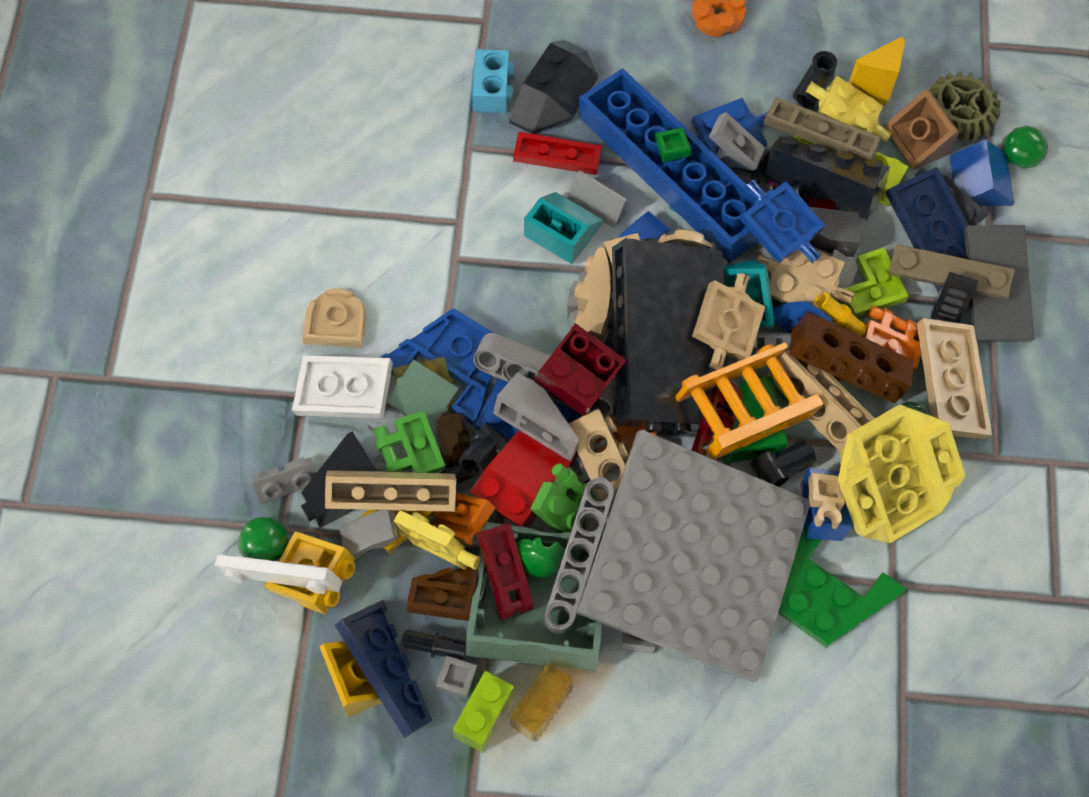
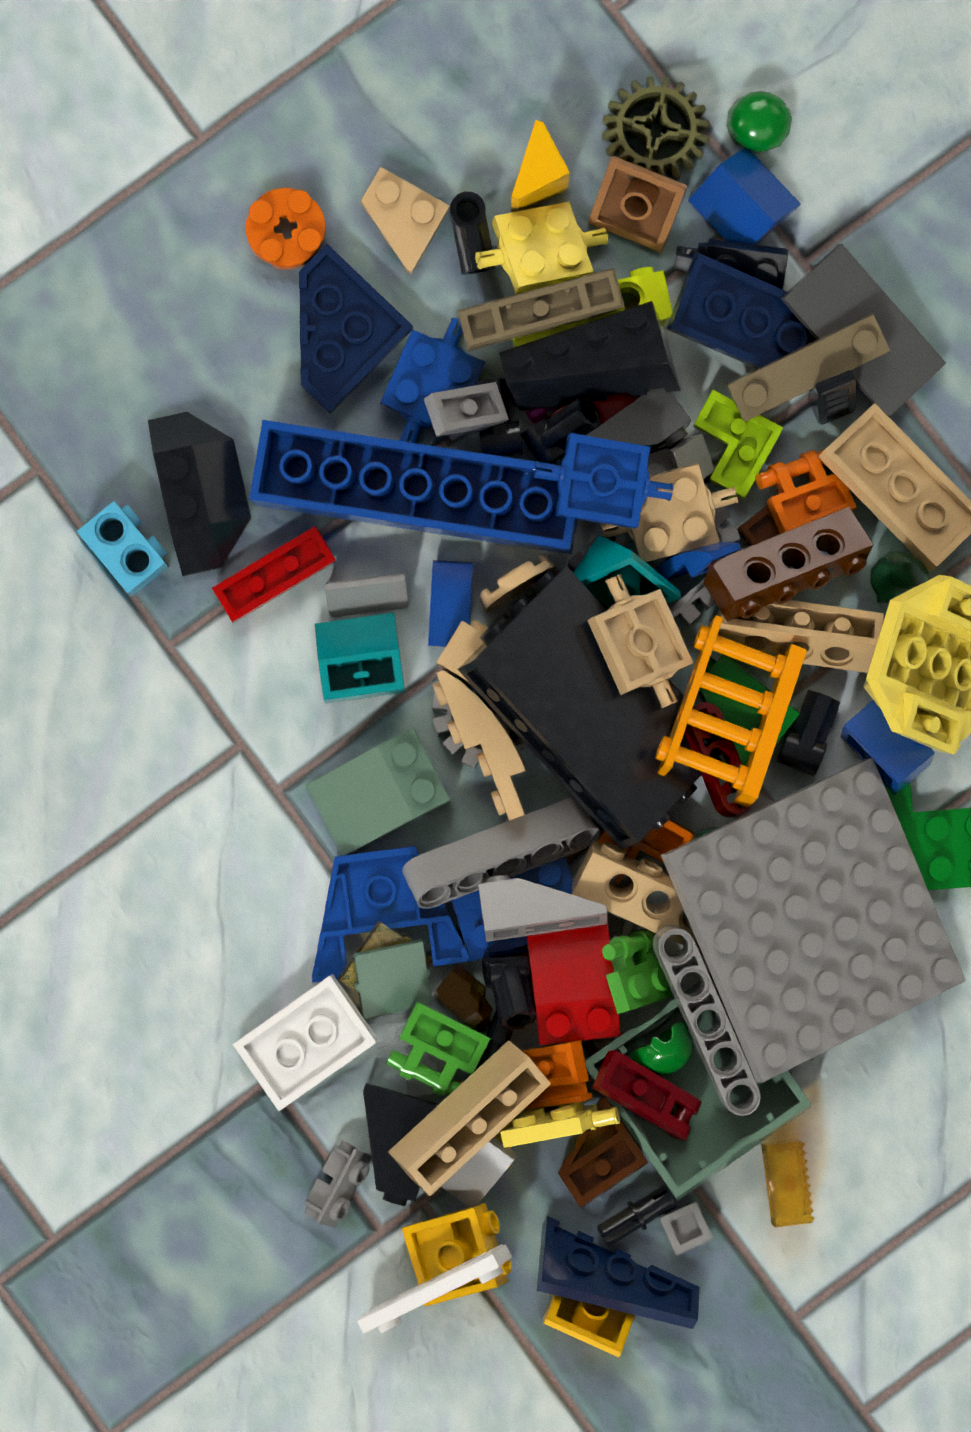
camera: 40 degrees left, 20 degrees up
green hair [238,517,288,561] -> none
tan tile [302,288,366,348] -> none
lime brick [453,671,514,753] -> none
dark red slope [535,323,626,416] -> none
green tile [655,127,691,162] -> none
tan plate [808,473,845,529] -> none
yellow pin [813,292,867,336] -> none
none -> dark blue plate [299,244,414,414]
none -> sand green slope [306,728,450,856]
none -> tan wing [361,167,450,275]

